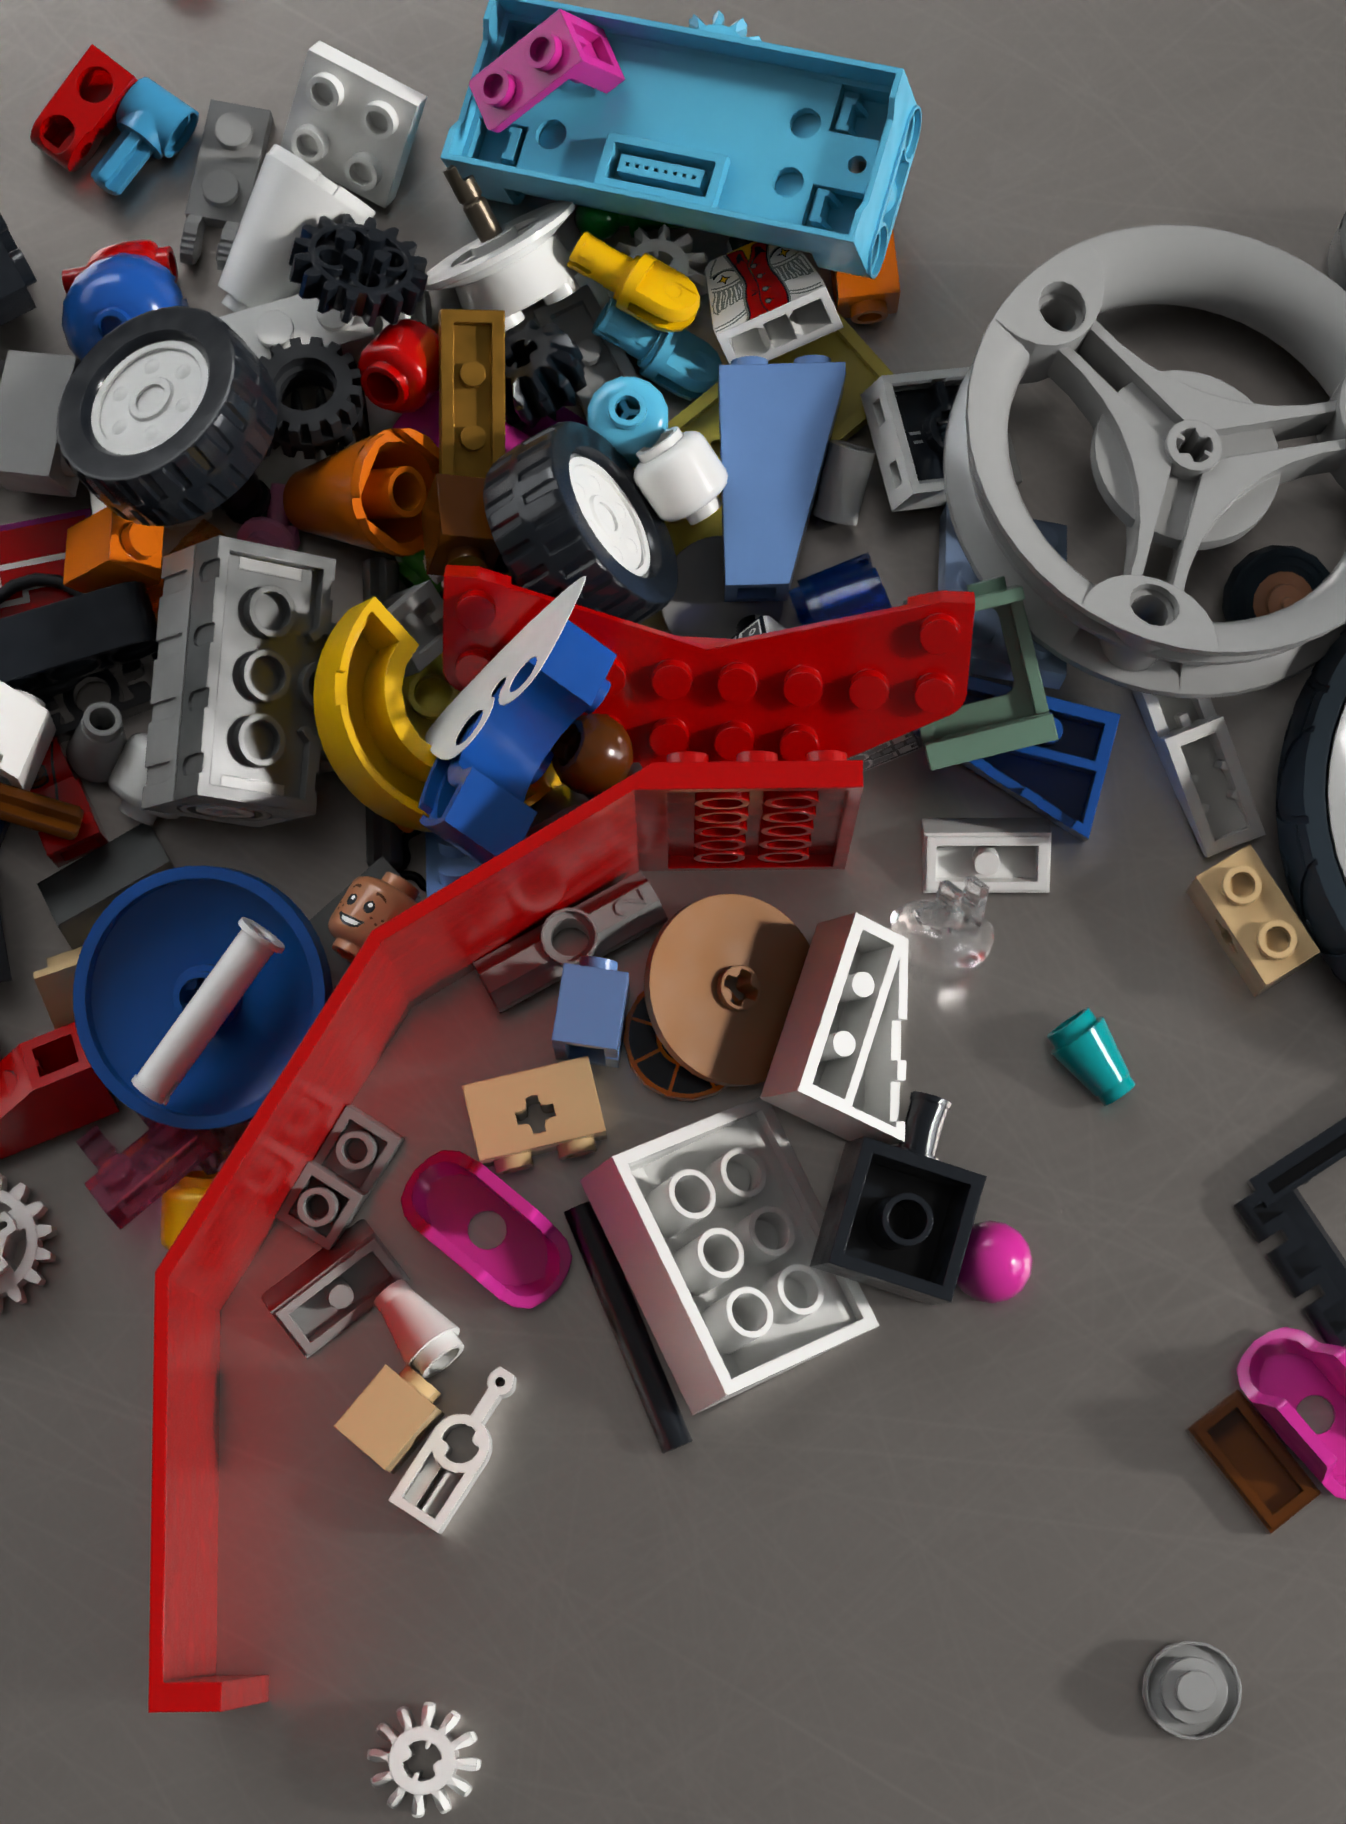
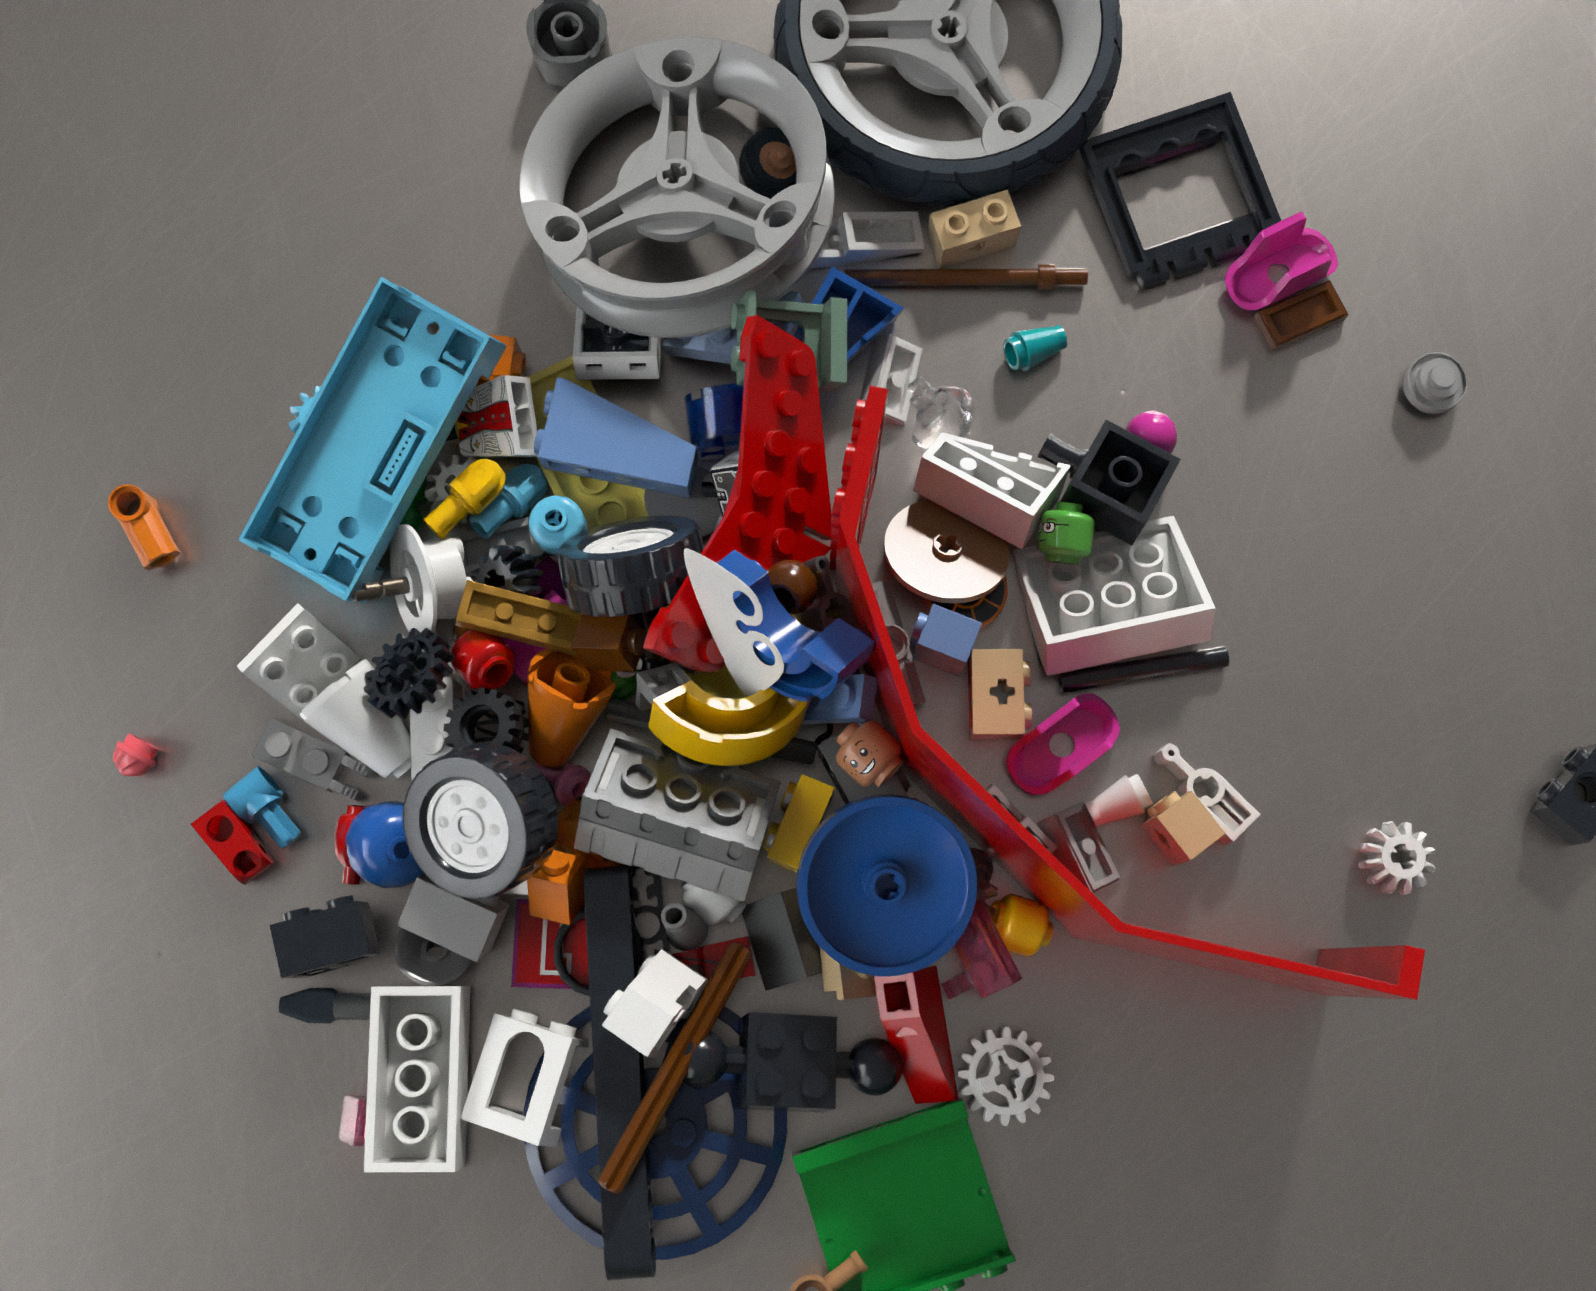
camera: 75 degrees left, 0 degrees up
white pin [131,917,285,1105] -> none
dark pink bracket [469,9,625,133] -> none
white head [633,426,728,525] -> none
white piece [812,440,875,526] -> none
none -> yellow piece [763,774,835,873]
none -> reddish brown bar [844,264,1088,289]
none -> bright green head [1037,502,1095,565]

